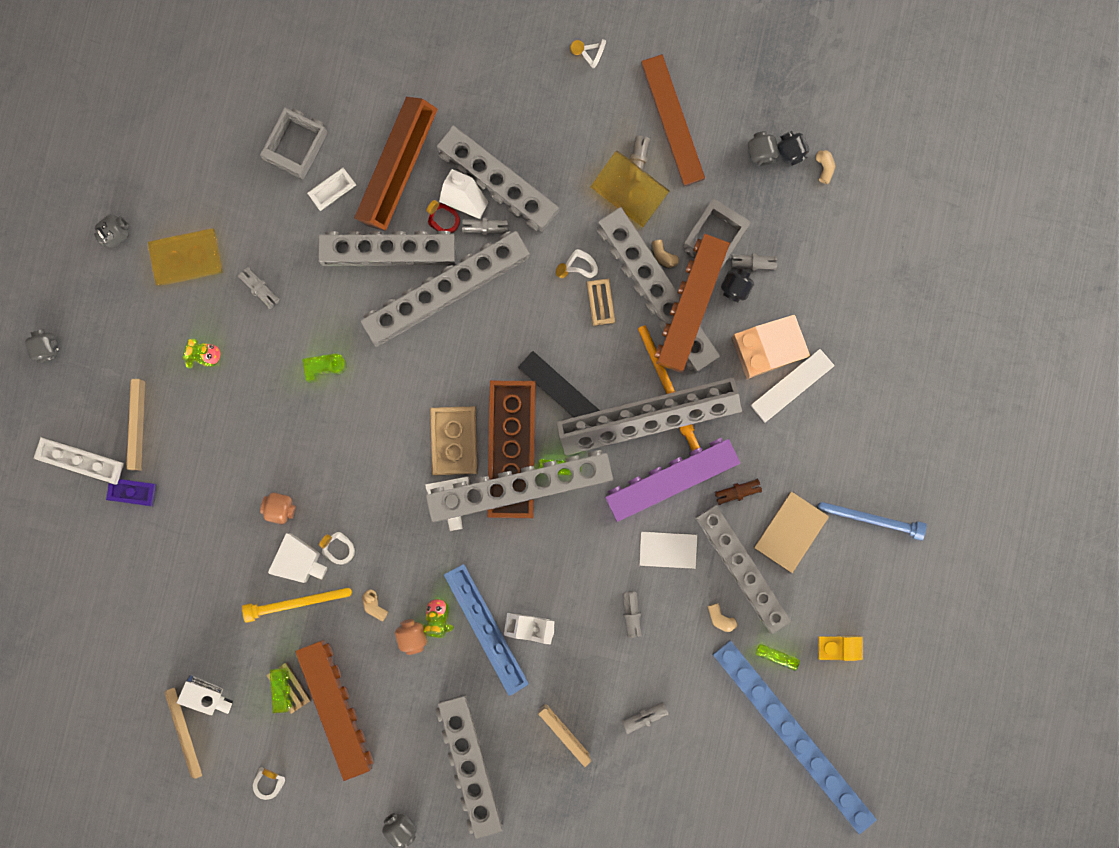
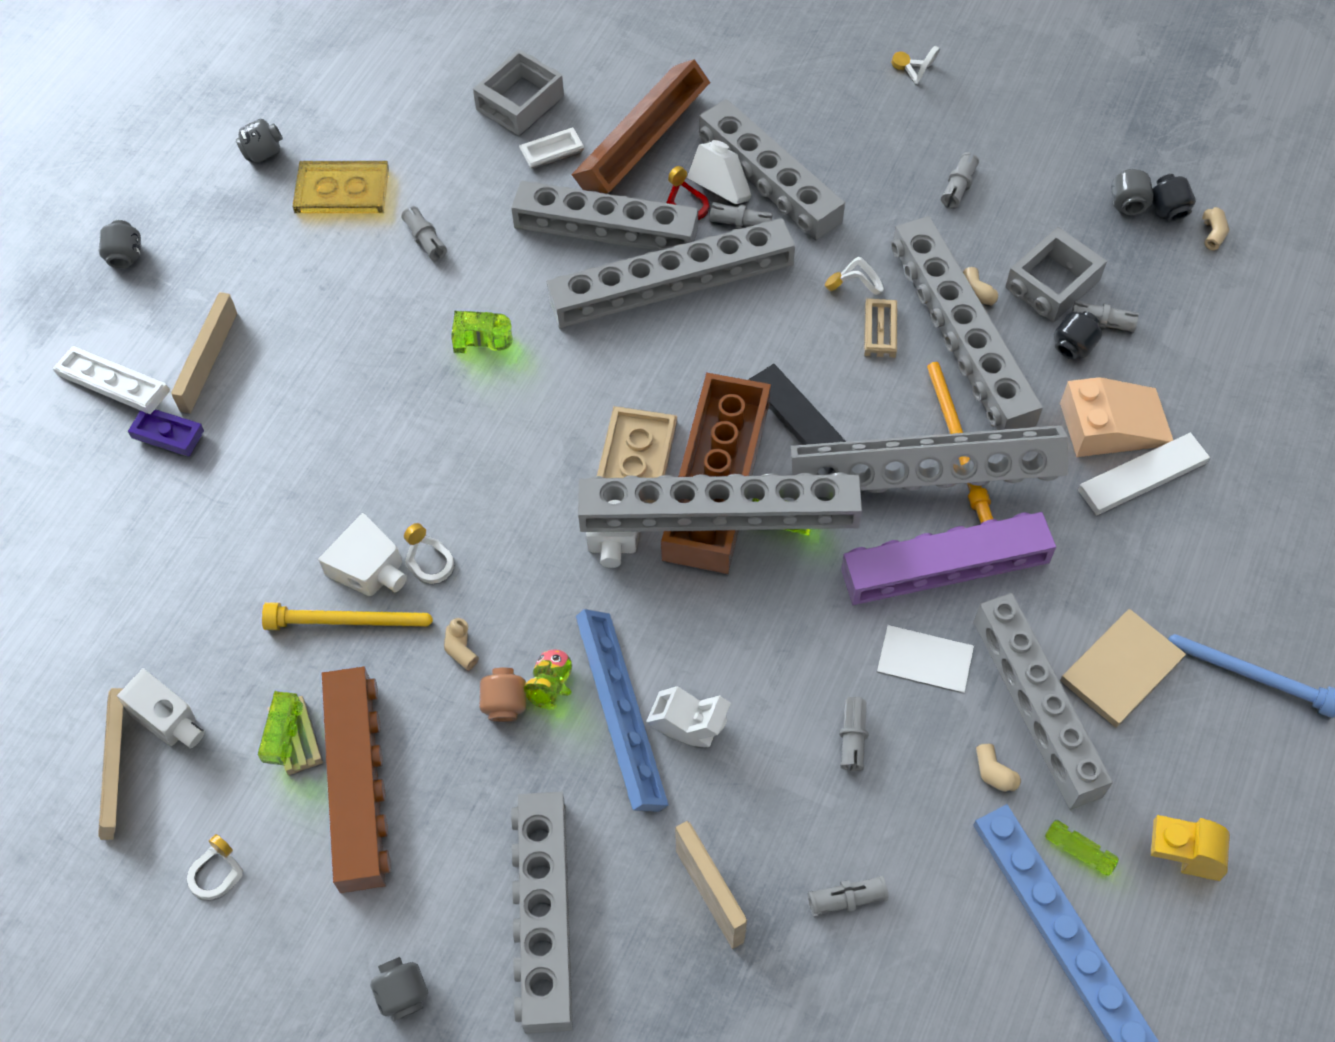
camera: 15 degrees right, 25 degrees down
animal [182,339,221,369] -> none
nougat head [260,492,296,525] -> none
clear yellow tile [591,150,670,227] -> none
dark orange tile [641,54,705,186] -> none
dark orange brick [654,233,730,373] -> none
reddish brown pin [714,478,762,505] -> none

